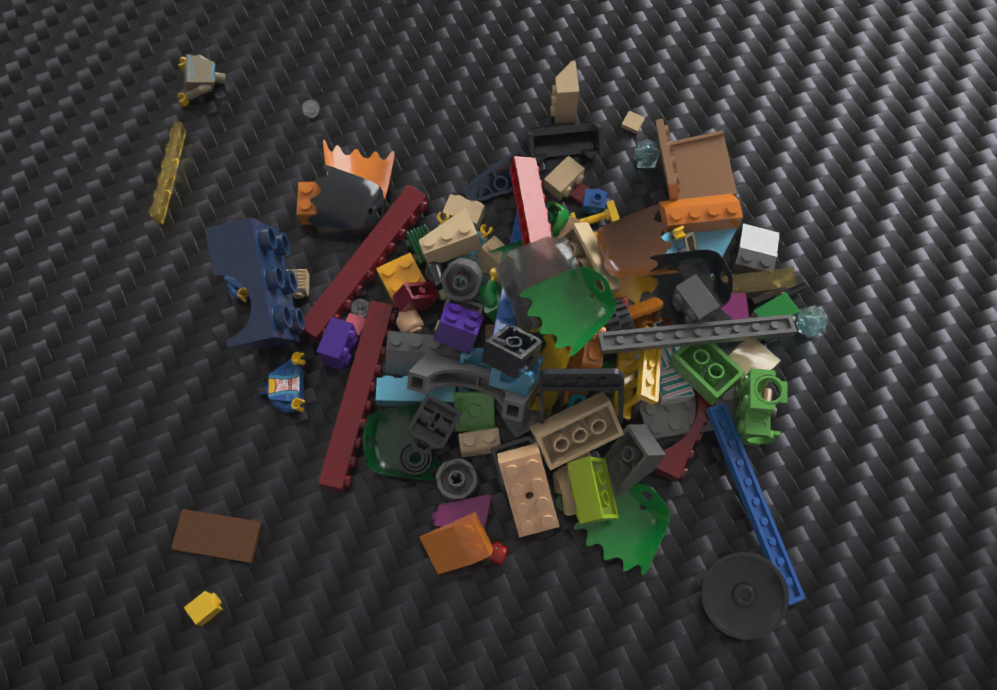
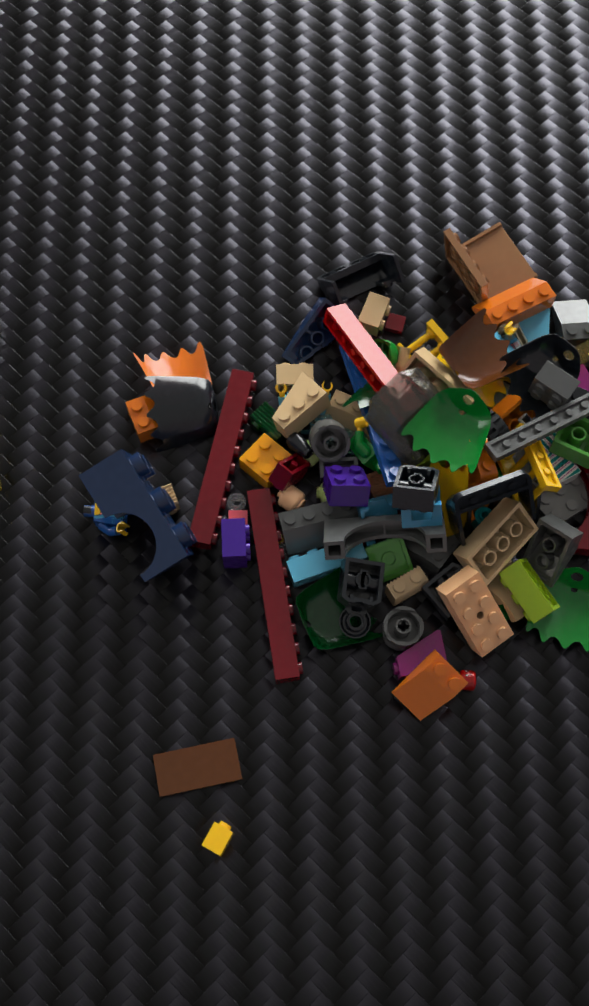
camera: 25 degrees left, 0 degrees up
torso [258,352,305,413] -> none
clear plate [302,100,320,117] -> none
tan slope [551,61,579,124] -> none
blue brick [581,189,610,216] -> none
tan tile [621,111,645,134] -> none
clear light blue brick [634,140,660,168] -> none

